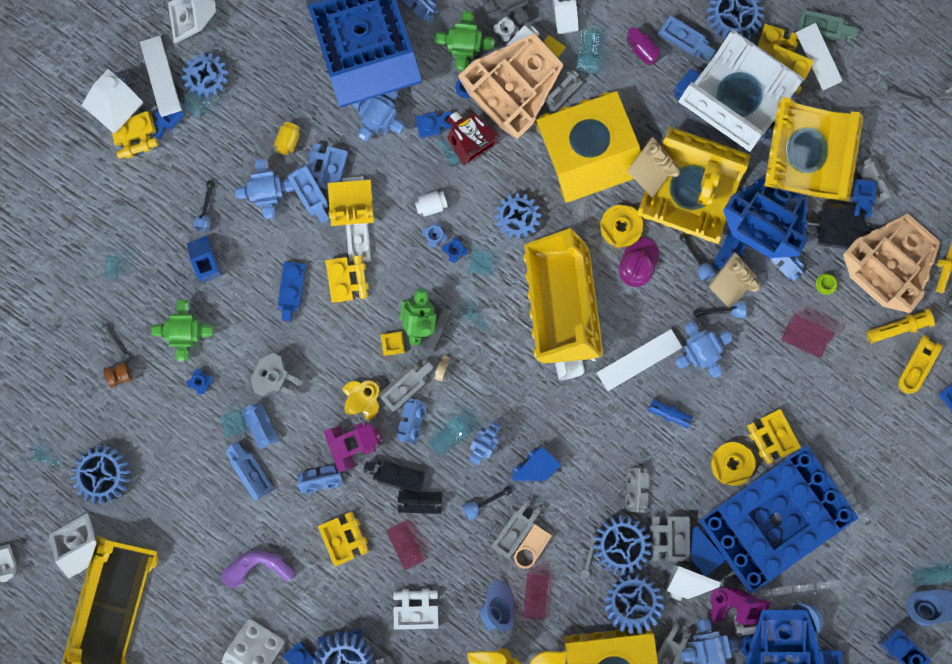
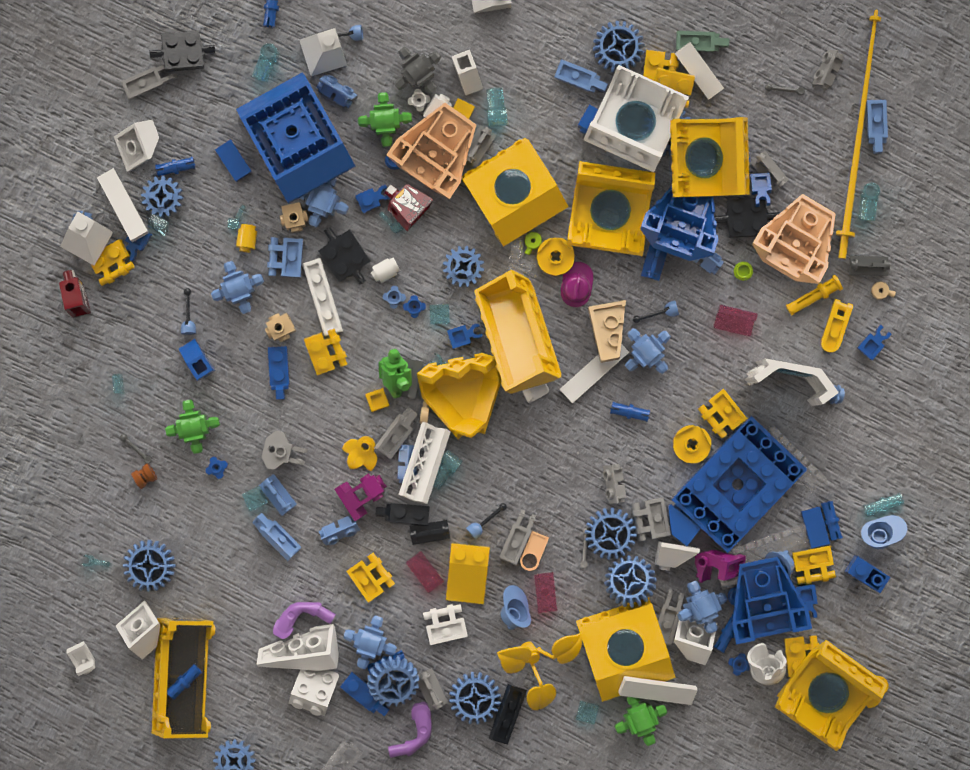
camera: 15 degrees left, 5 degrees up
medium blue hinge [287,164,329,223] -> none
yellow hinge [328,180,374,226] -> none
medium blue gear [469,420,502,466] -> none
blue slope [511,447,561,481] -> none
magenta arm [627,27,660,65] -> none
tan hinge [627,137,680,197] -> none
hinge [680,233,717,282] -> none
yellow plate [697,161,721,206] -> none
tan hinge [708,253,760,308] -> none
none -> dark red torso [59,270,91,318]
none -> blue pin [155,156,196,177]
none -> blue pin [167,664,202,700]
none -> blue tile [215,139,252,182]
none -> clear light blue hand [227,205,246,230]
none -> white wedge [257,624,339,671]
none -> tan brick [265,313,296,343]
none -> tan brick [280,202,309,233]
none -> black plate [318,227,371,285]
none -> medium blue piece [343,615,397,669]
none -> white fence [399,422,451,504]
none -> yellow panel [417,353,501,439]
none -> yellow slope [446,543,490,604]
none -> blue plate [447,324,483,349]
none -> lime piece [524,232,542,255]
none -> tan wing [588,300,626,363]
none -> white panel [745,359,839,406]
none -> yellow plate [792,546,836,585]
none -> blue tile [801,506,830,549]
none -> blue pin [821,501,843,541]
none -> medium blue plate [829,385,845,404]

